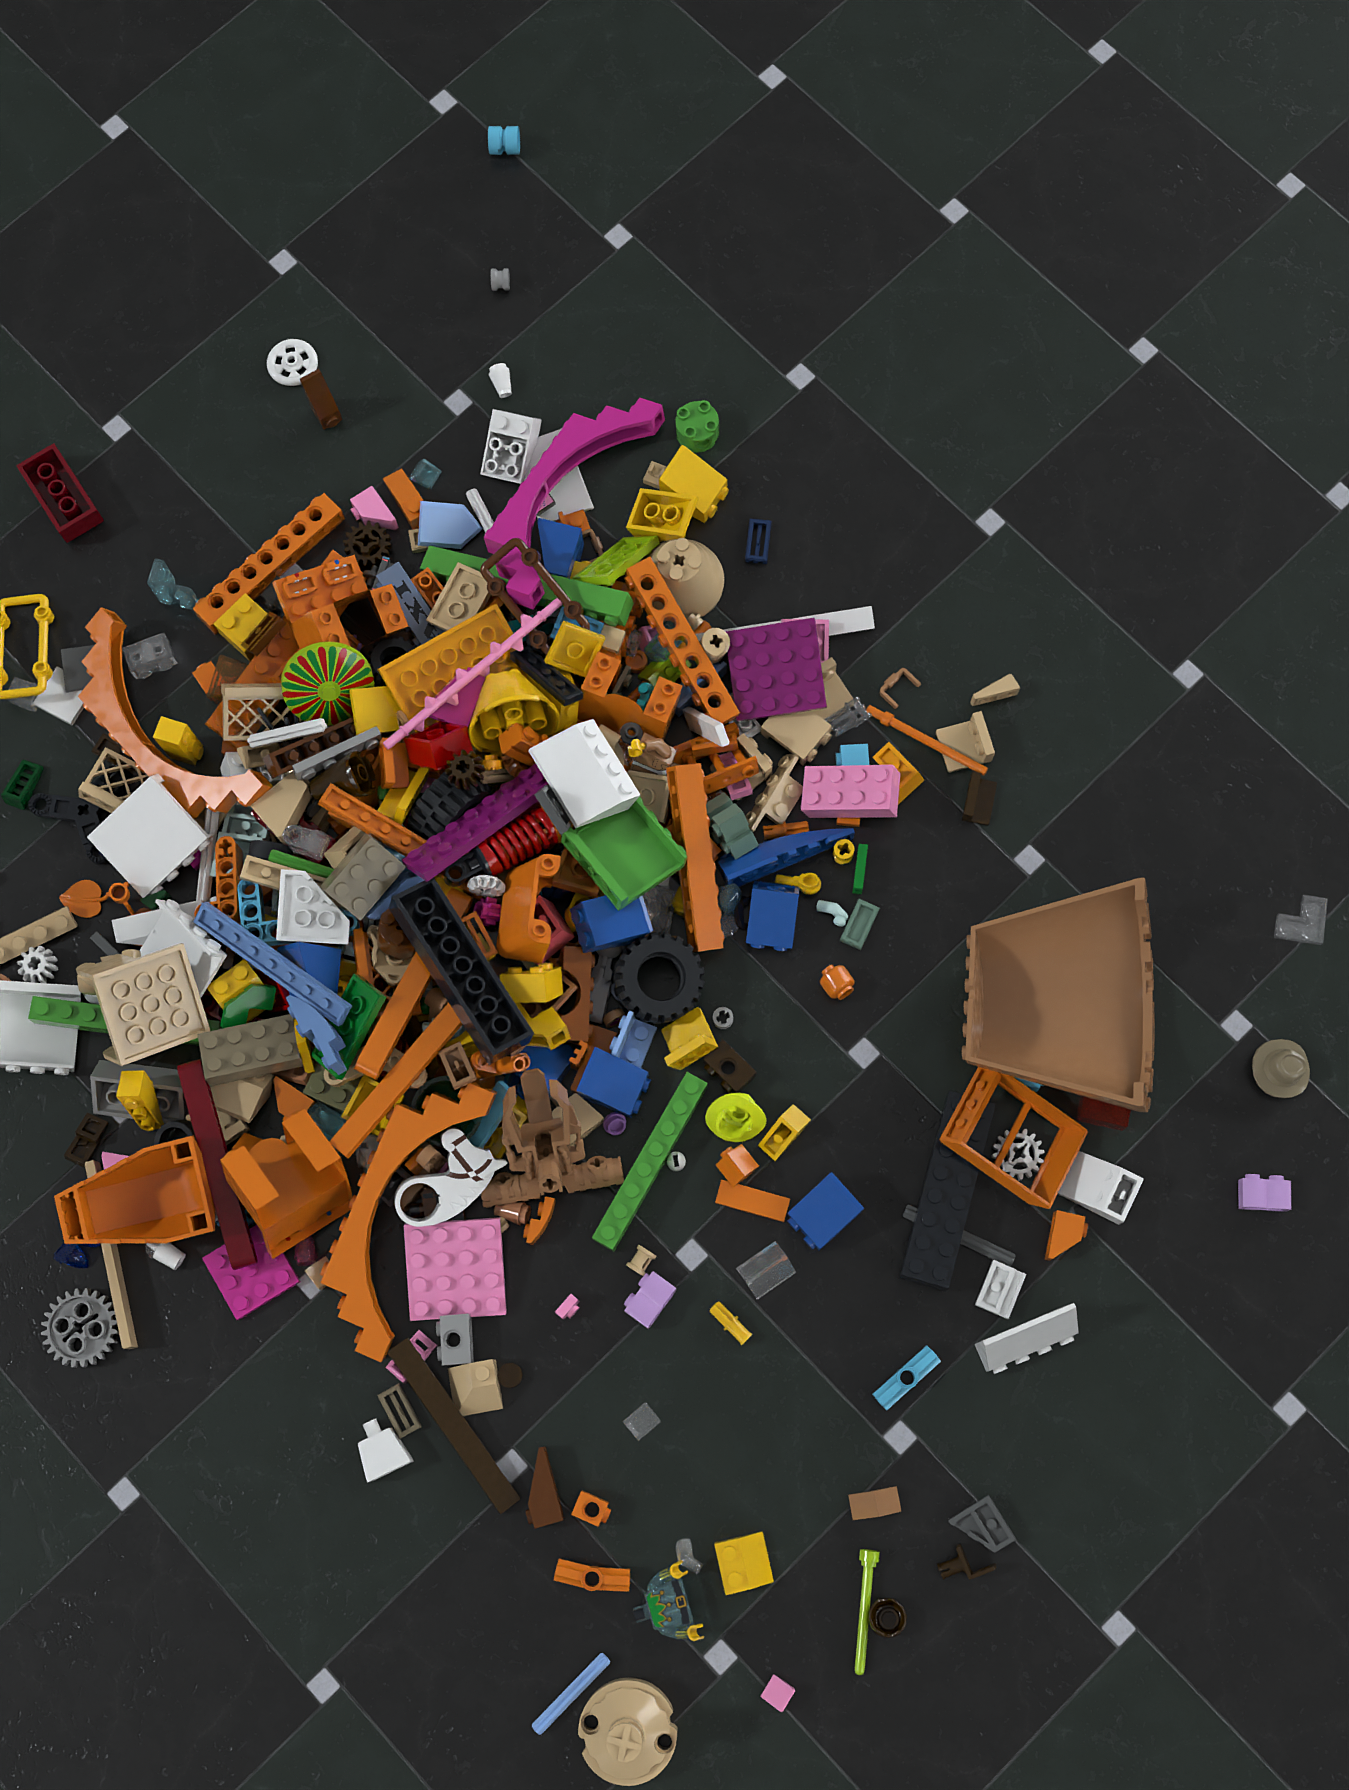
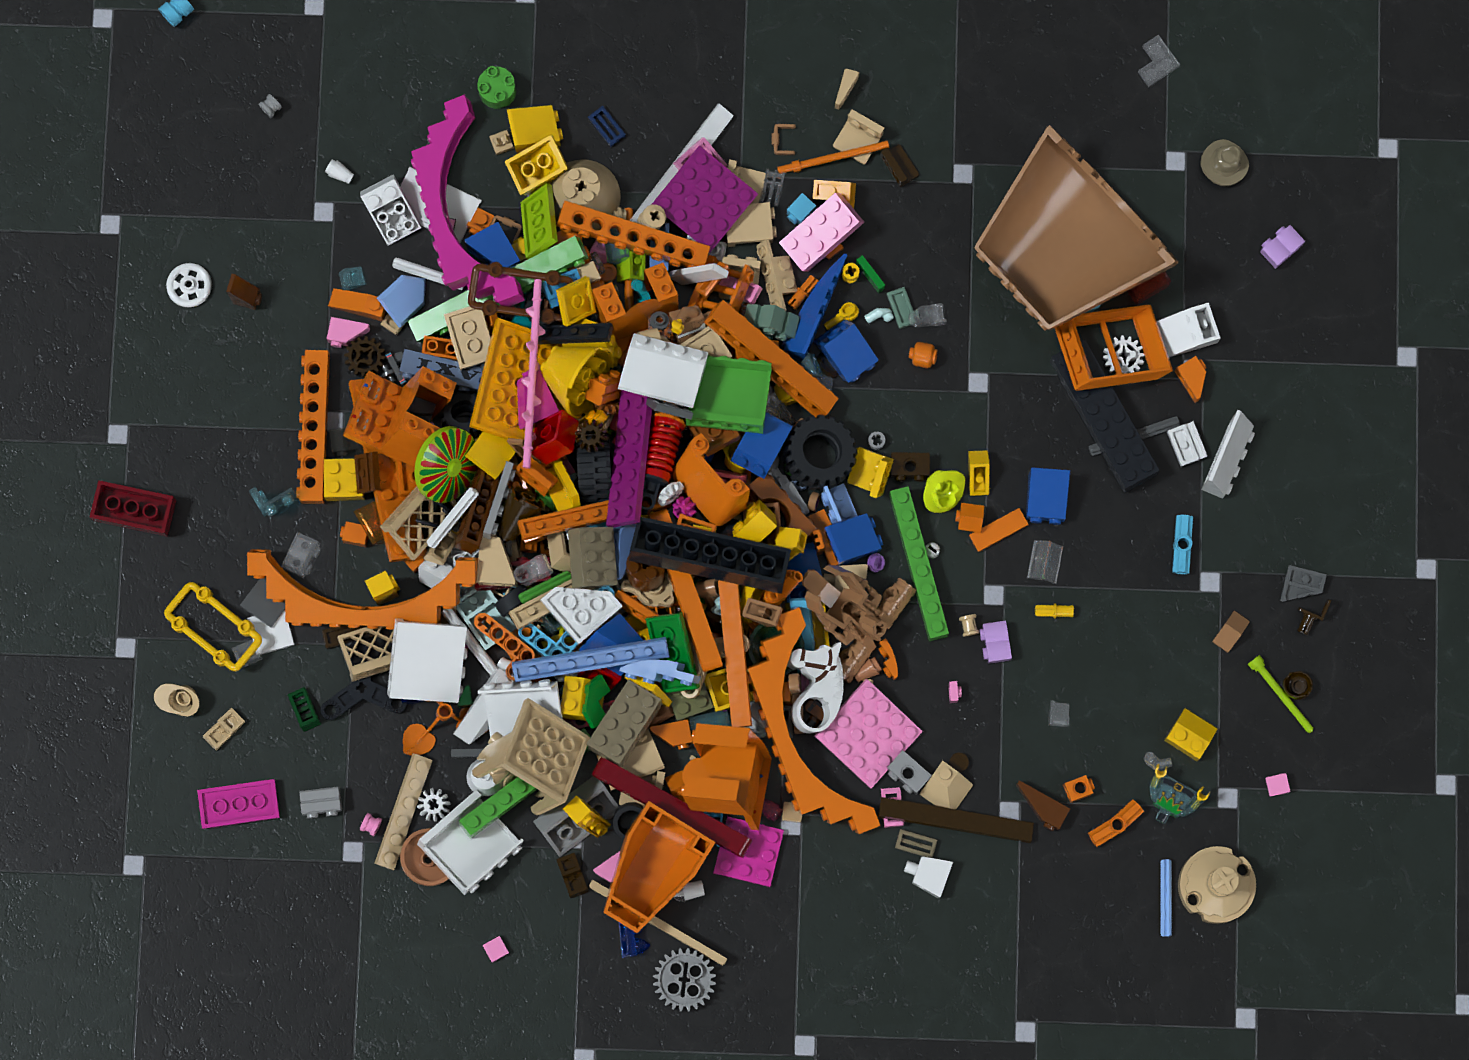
camera: 50 degrees left, 5 degrees up
none -> clear piece [908,303,947,327]

